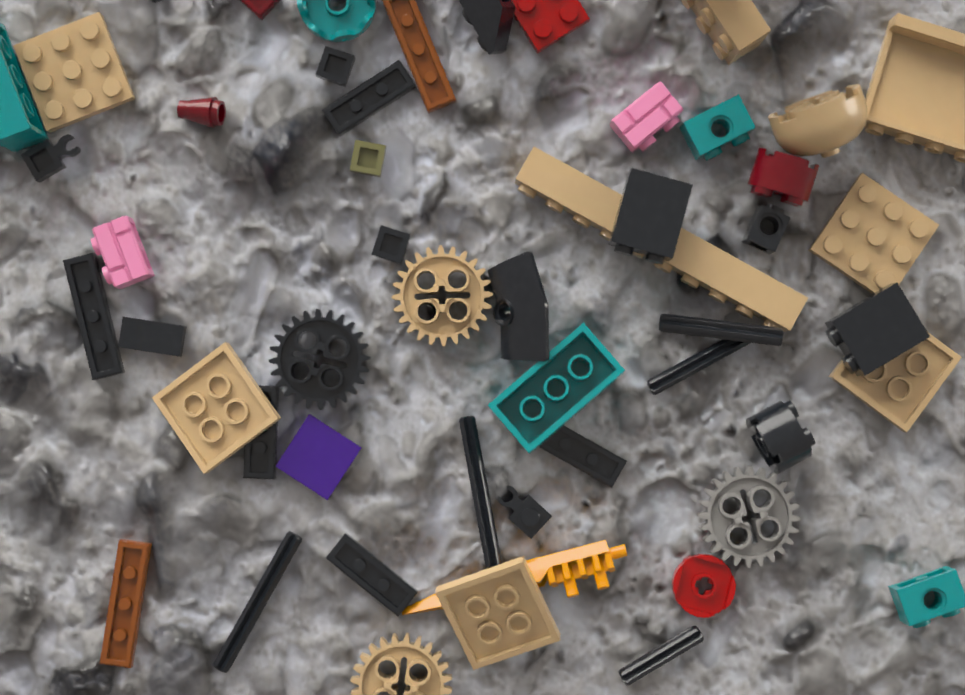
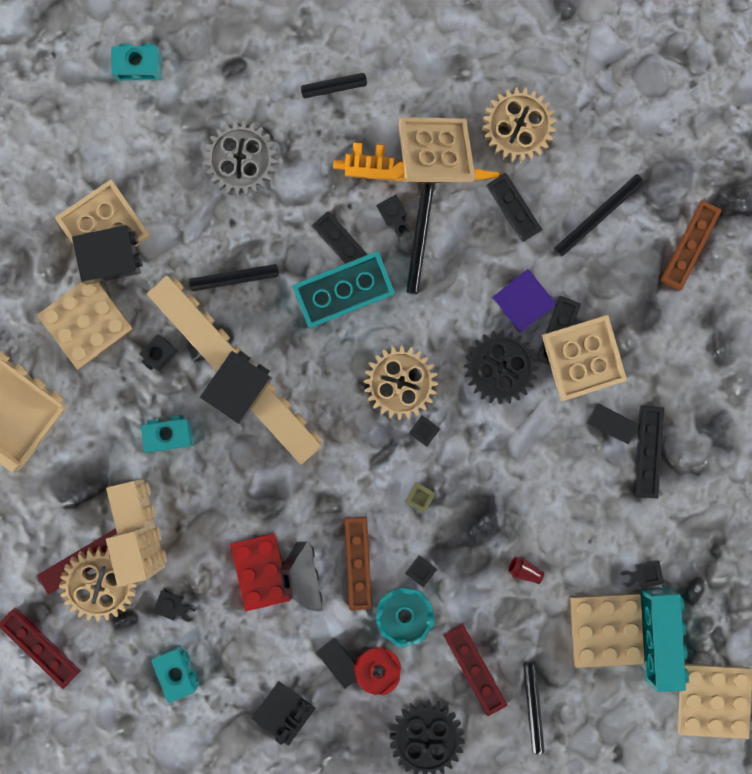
camera: 160 degrees left, 0 degrees up
bright pink brick [91,216,155,289] -> none
black tile [322,60,416,137] -> none
black panel [487,251,550,361] -> none
bright pink brick [609,81,683,153] -> none
black axle [659,313,784,346] -> none
red plate [672,554,736,618] -> none
black brick [746,400,816,474] -> none
dark red brick [747,148,820,207] -> none
tan cylinder [768,84,867,158] -> none

